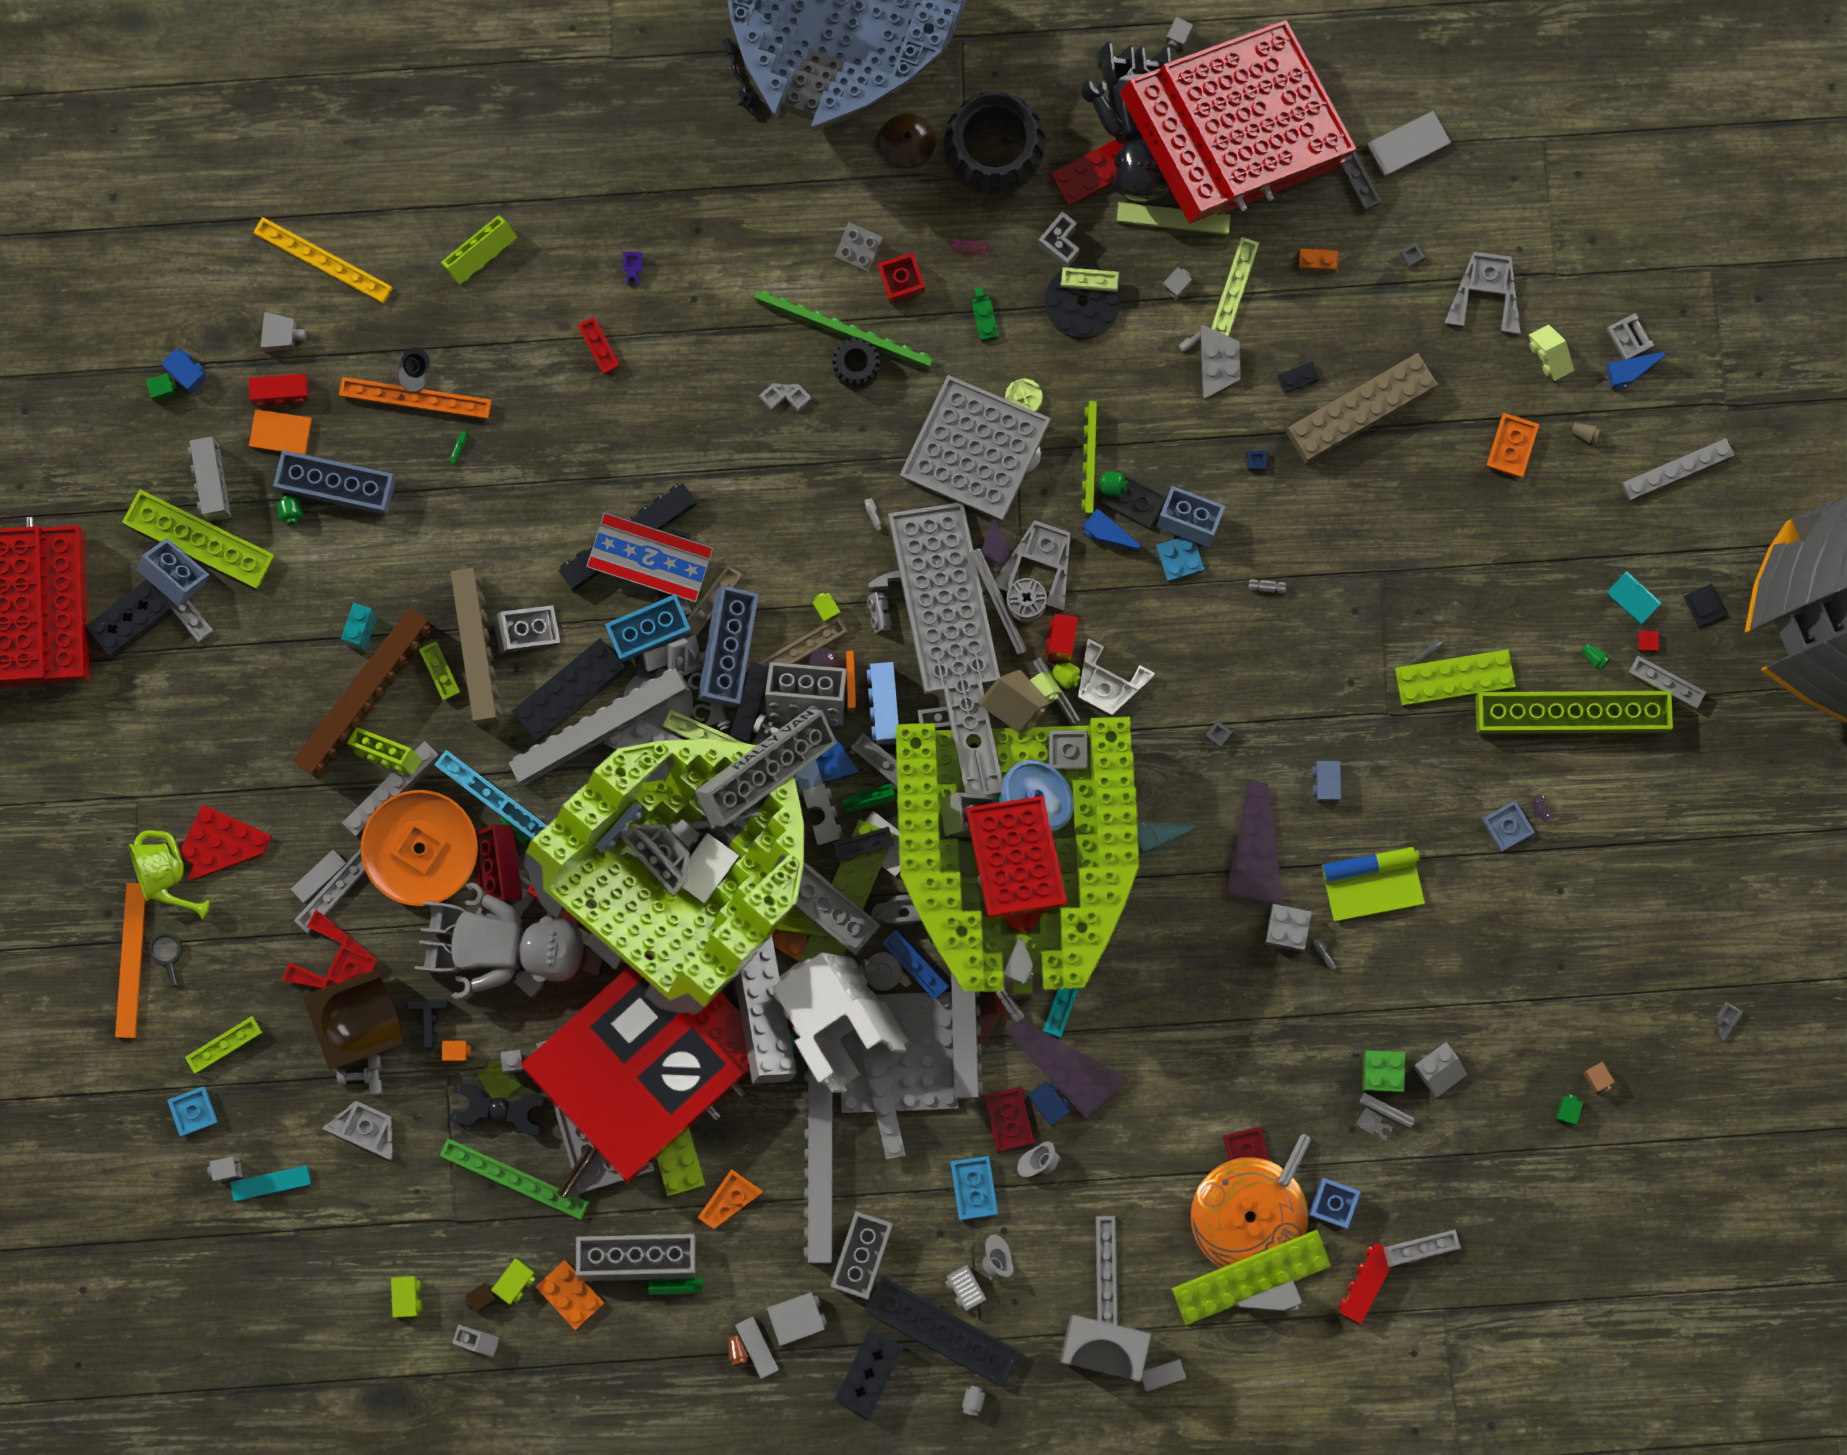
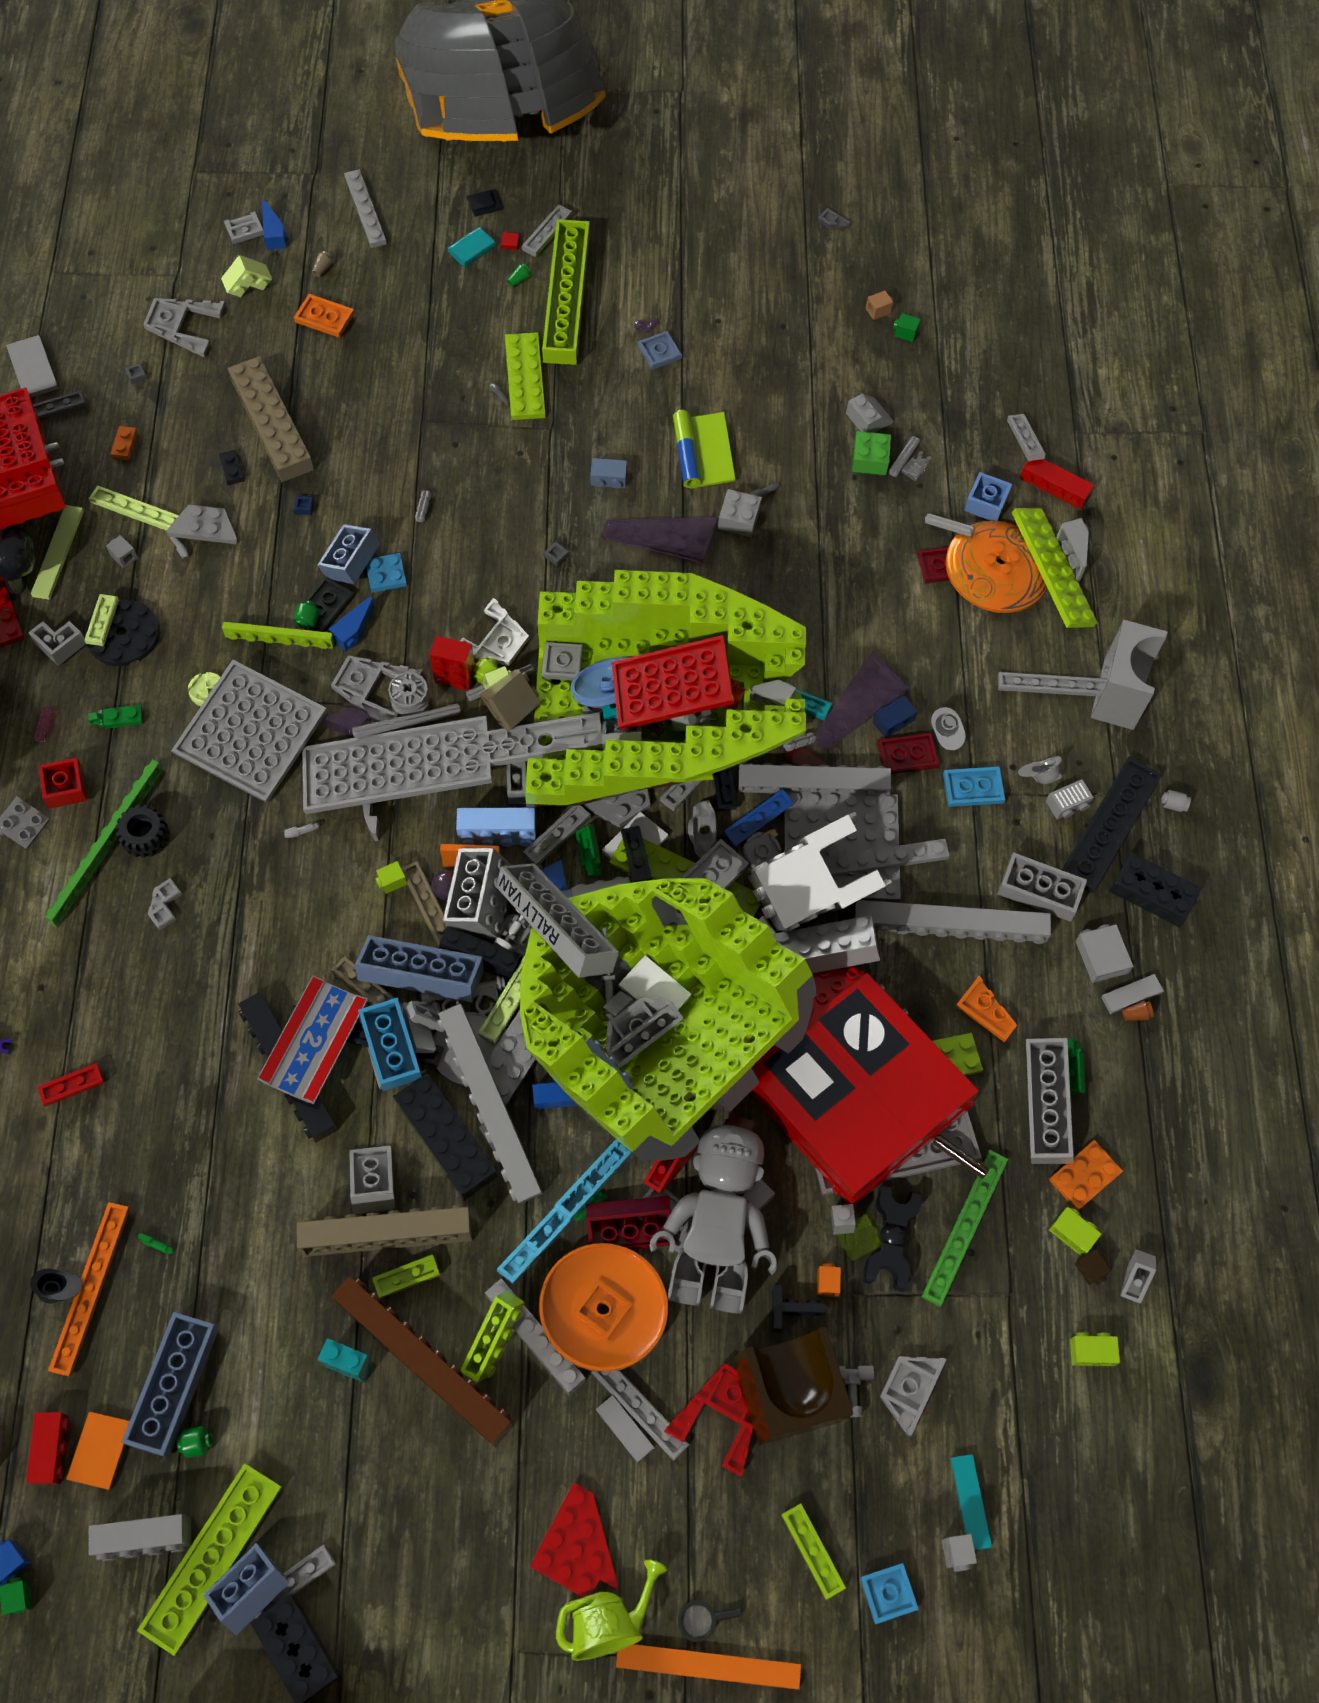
camera: 90 degrees left, 15 degrees down
light grey hinge [867,592,892,633] -> none

